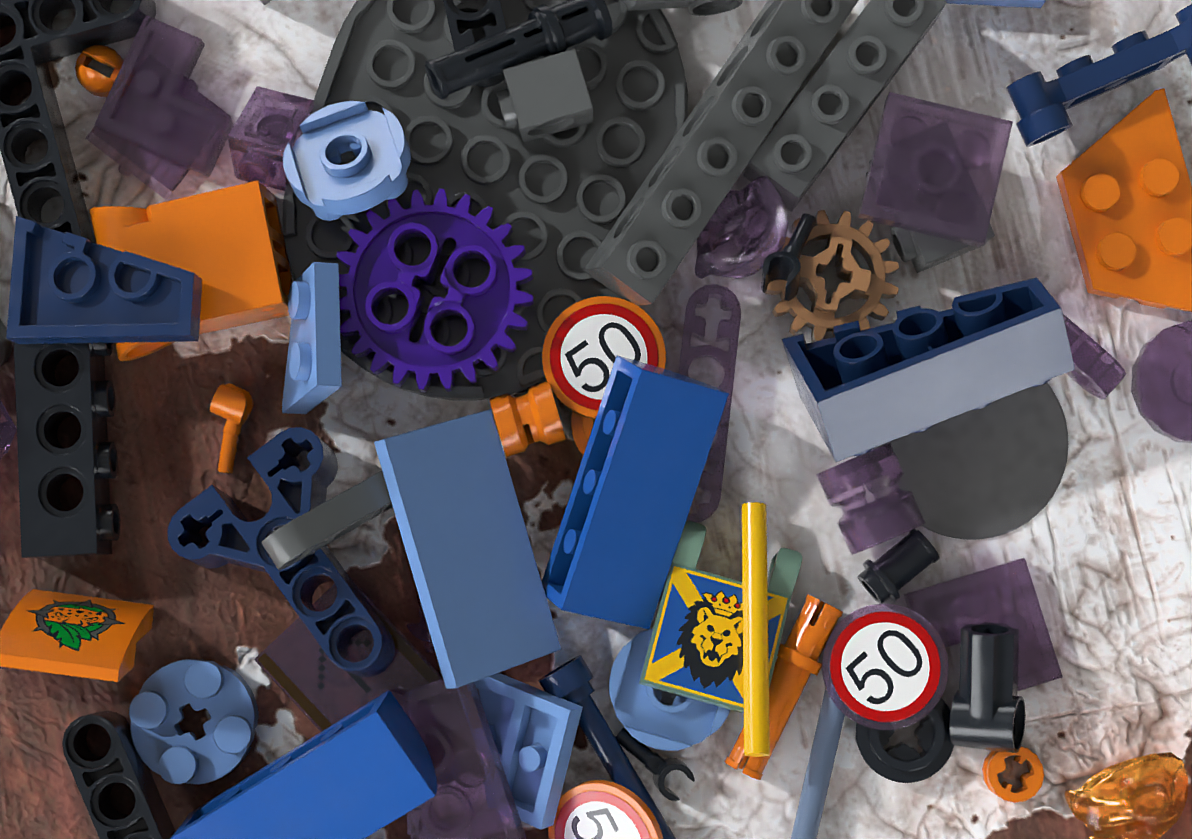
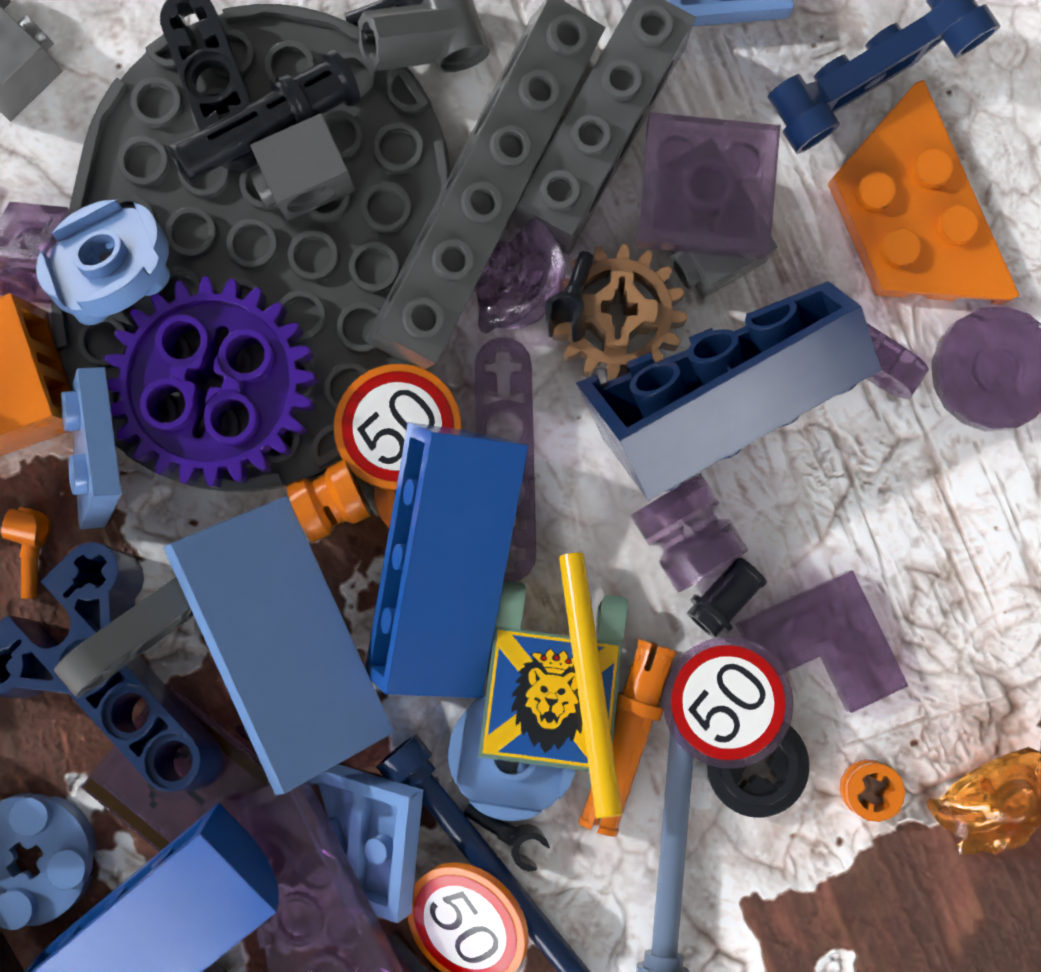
camera: 15 degrees left, 0 degrees up
flat silver sticker [873,383,1068,540] -> none
black piece [950,622,1025,753] -> none

